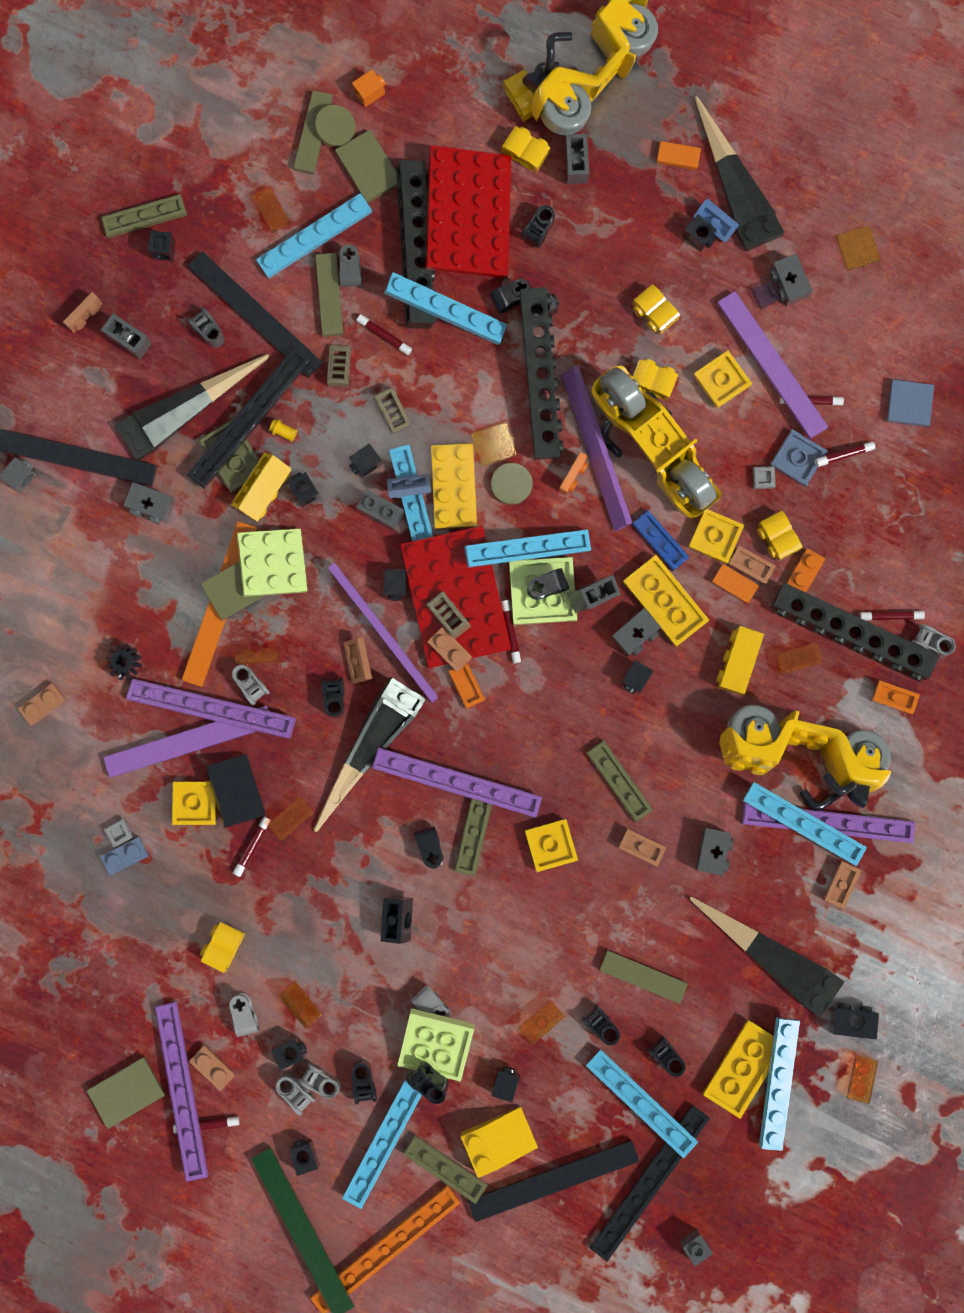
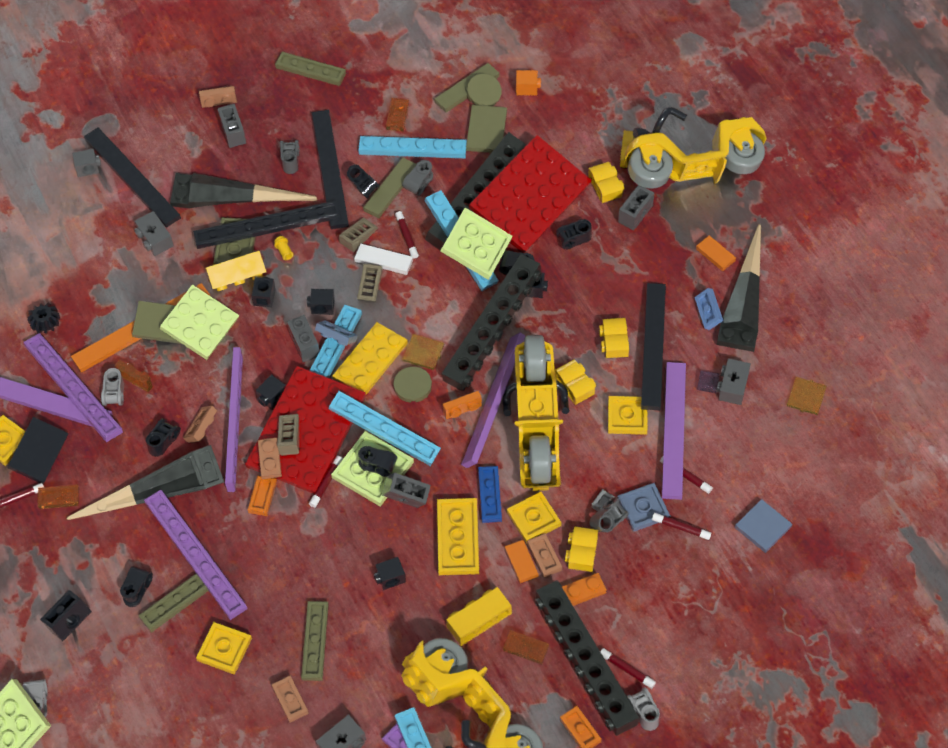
camera: 40 degrees right, 25 degrees down
black brick [148,231,176,261] -> none
dark grey brick [611,608,661,657] -> none
black brick [683,214,717,252] -> none
none -> black piece [347,165,380,199]
none -> white tile [355,244,413,275]
none -> yellowish green plate [440,208,512,280]
none -> dark grey piece [590,497,629,532]
none -> black tile [641,283,666,411]

